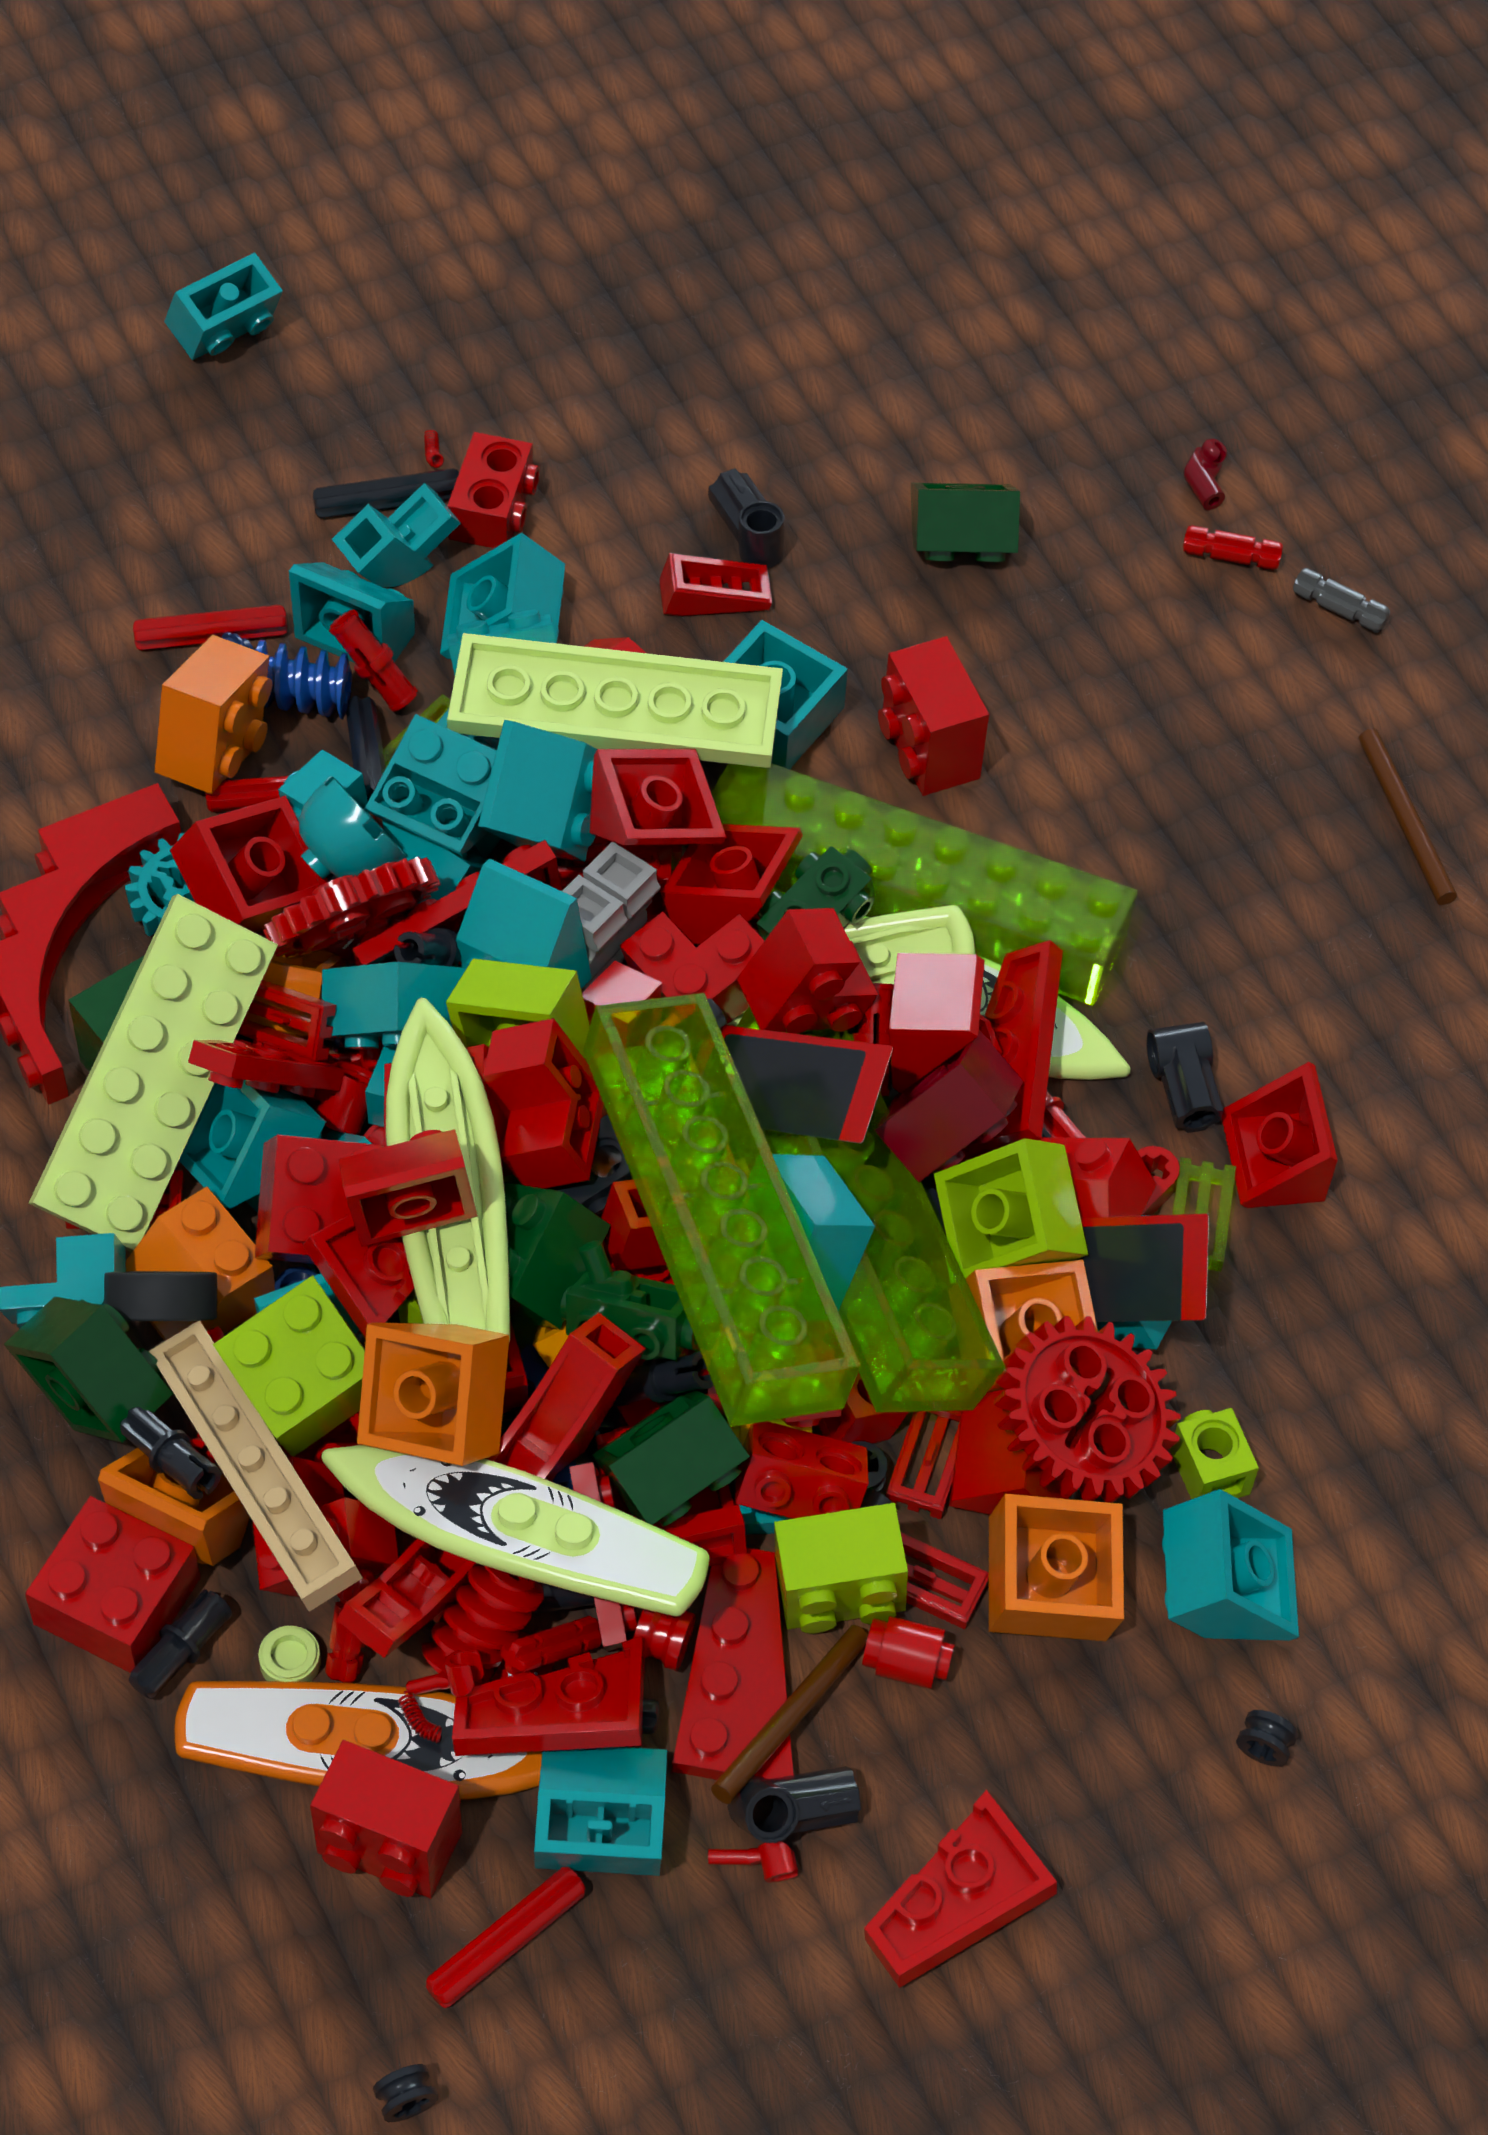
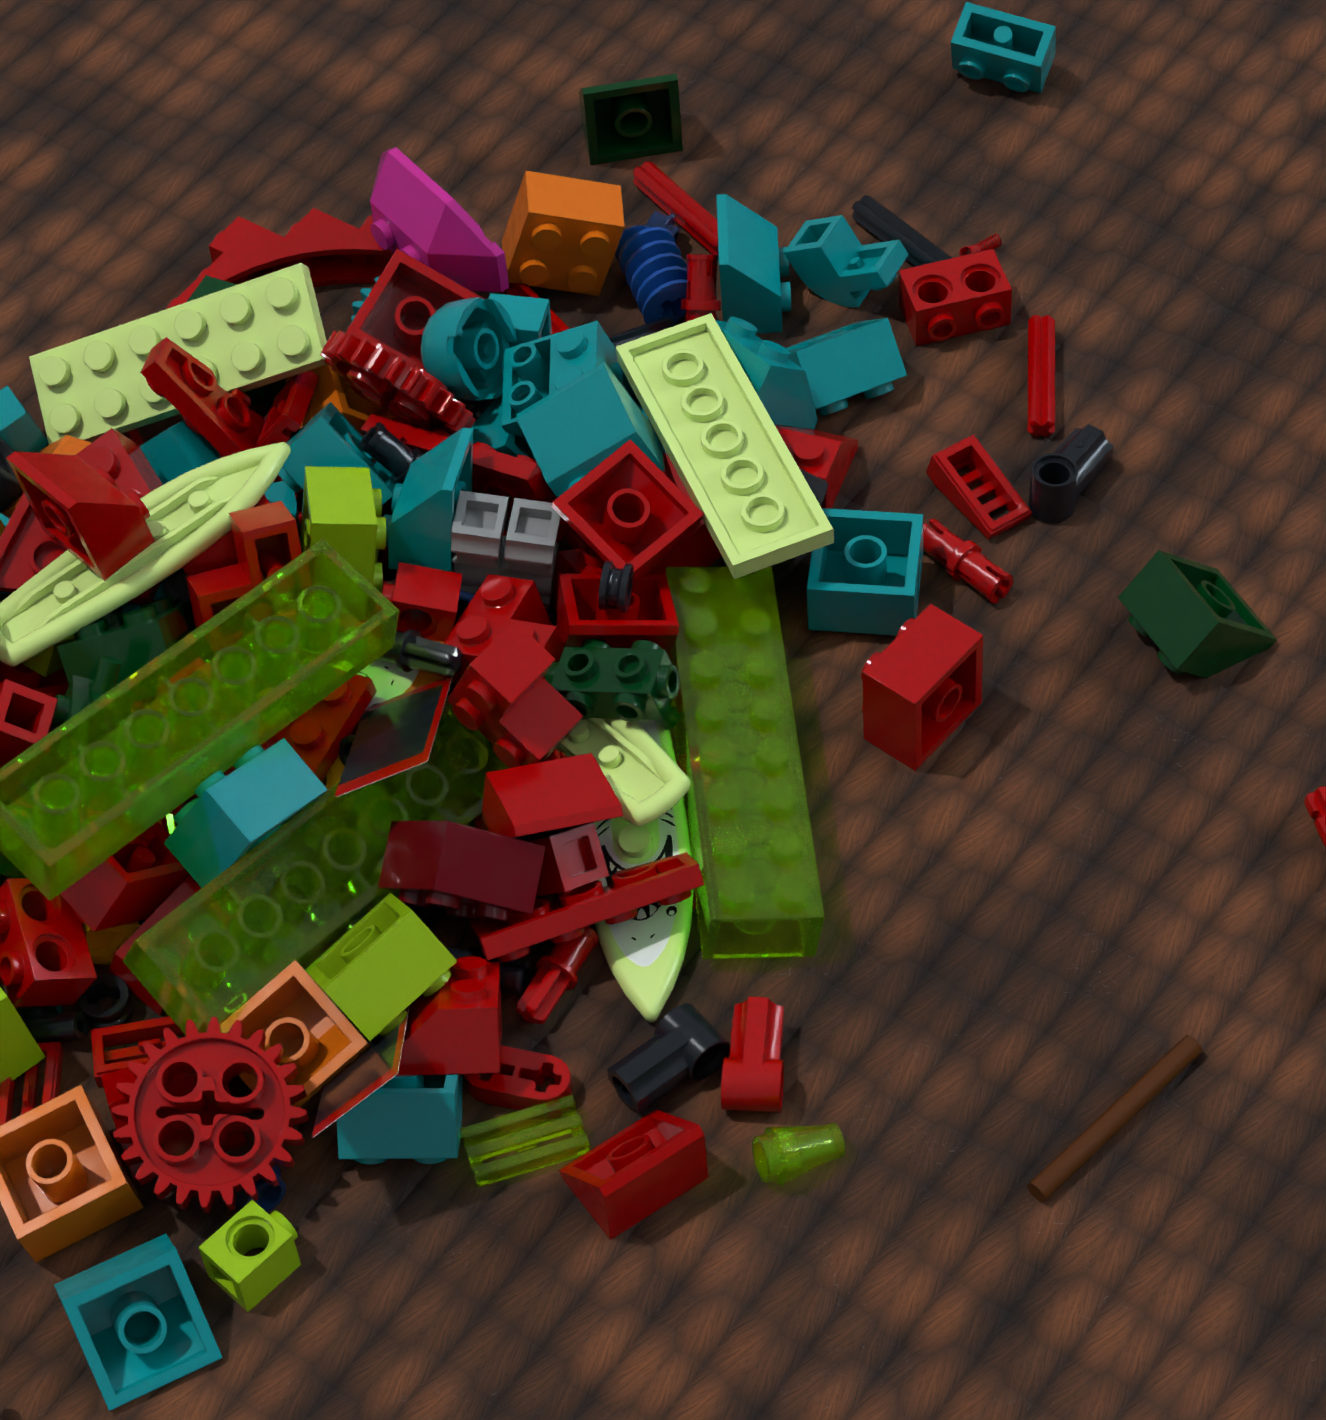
camera: 70 degrees right, 5 degrees down
none -> dark pink wedge [370,147,509,292]
none -> dark green slope [578,74,683,165]
none -> black bush [598,561,634,613]
none -> red piece [721,997,784,1113]
none -> clear neon green cone [752,1122,845,1185]
none -> red pin [923,519,1014,603]
none -> red axle [1027,314,1055,437]

